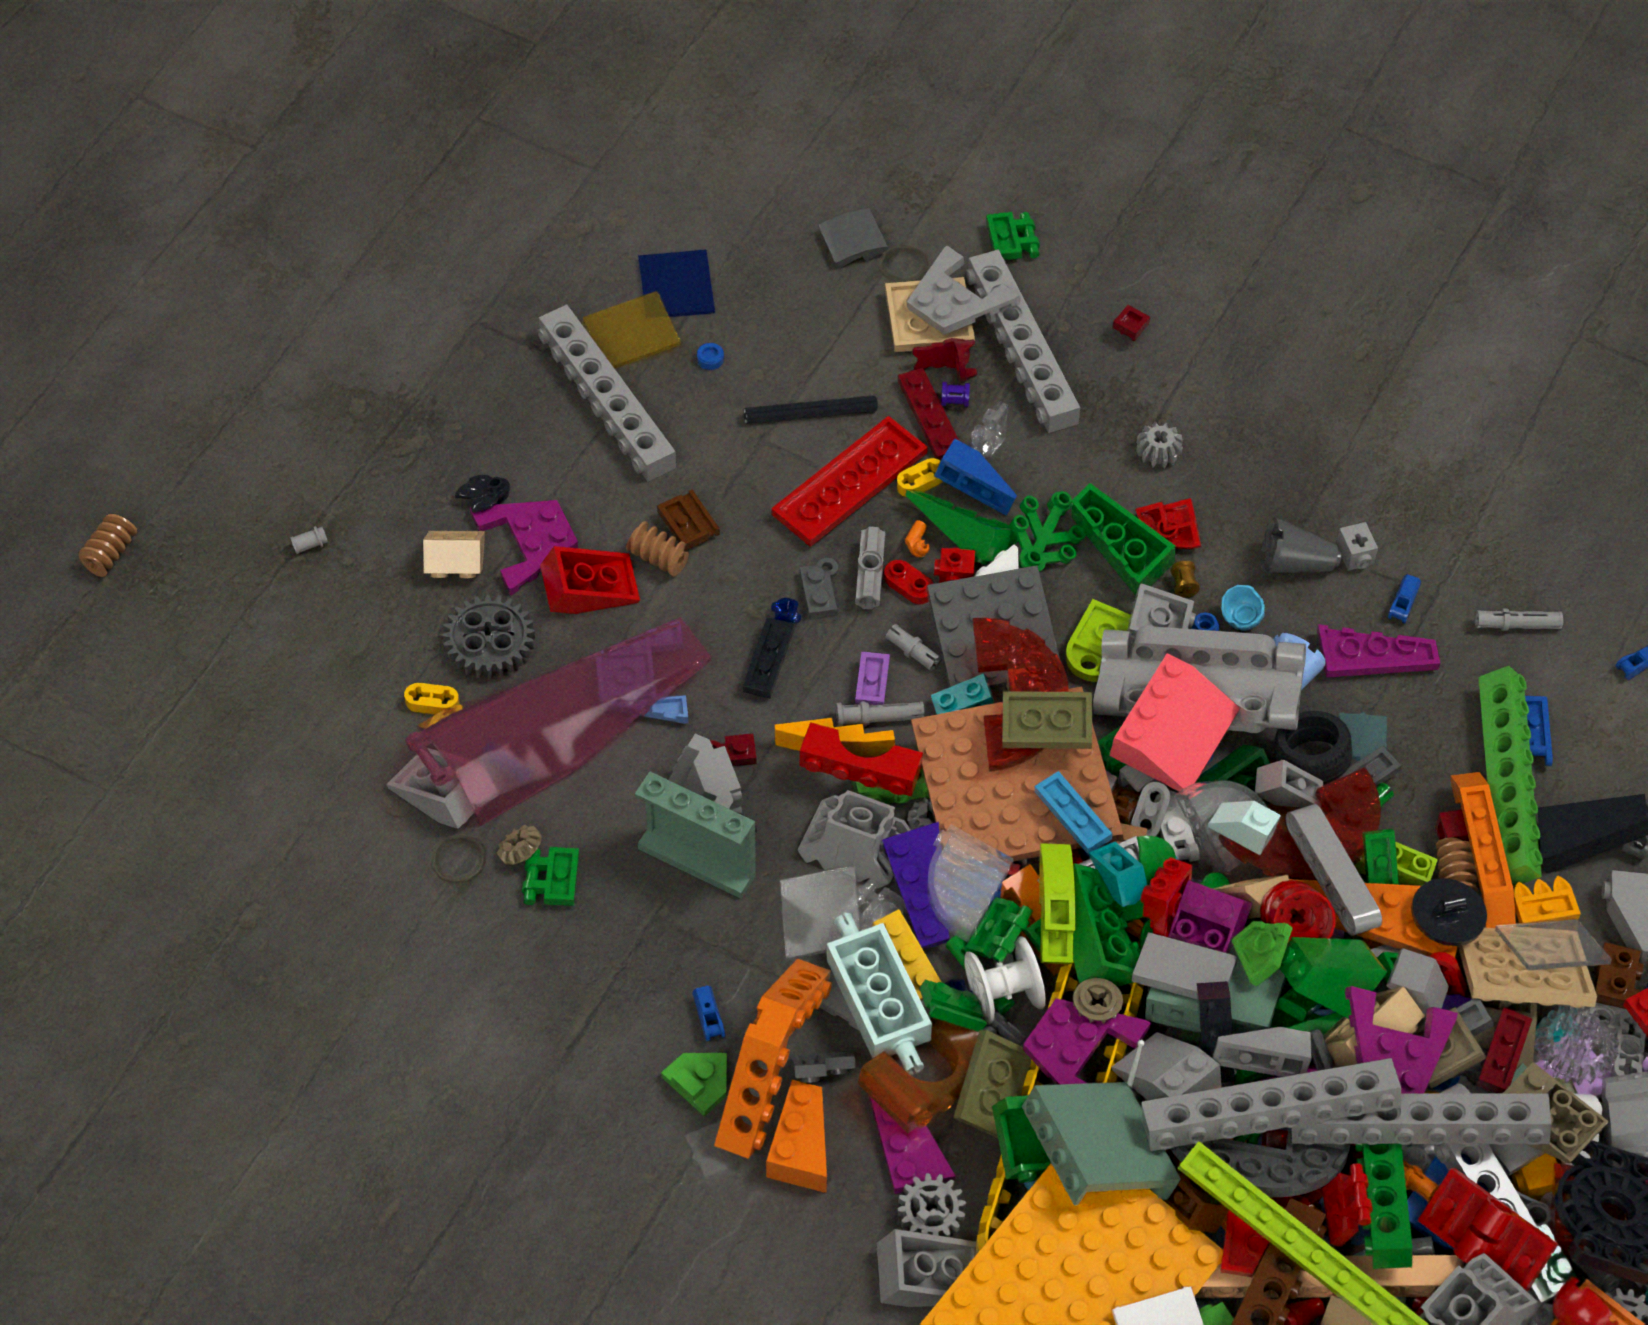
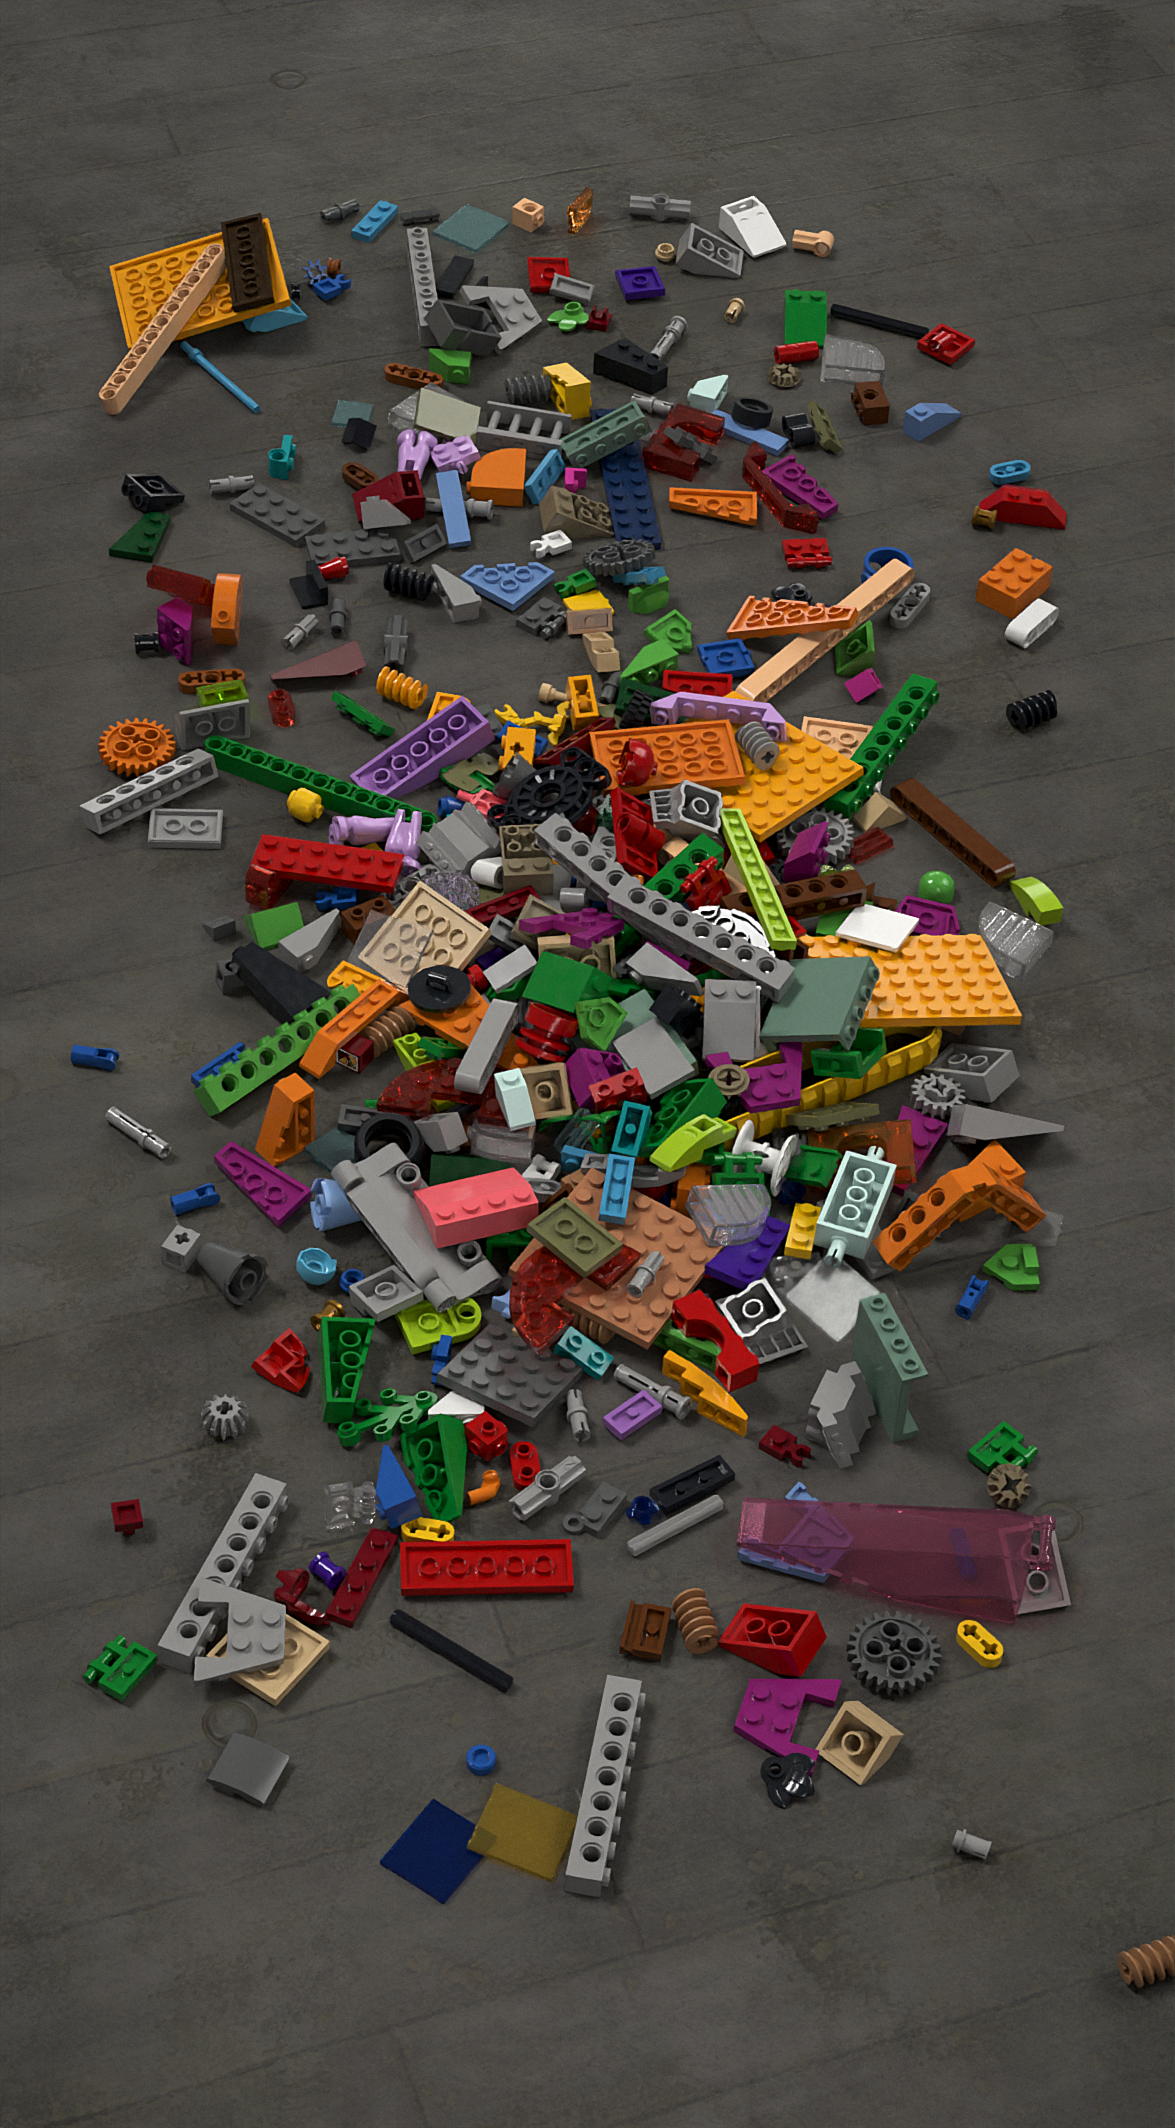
camera: 140 degrees left, 10 degrees down
none -> orange wedge [255,1073,315,1167]
none -> blue plate [431,1334,452,1386]
none -> light grey axle [626,1251,664,1298]
none -> light grey axle [627,1495,724,1556]
none -> light grey slope [947,1104,1064,1145]

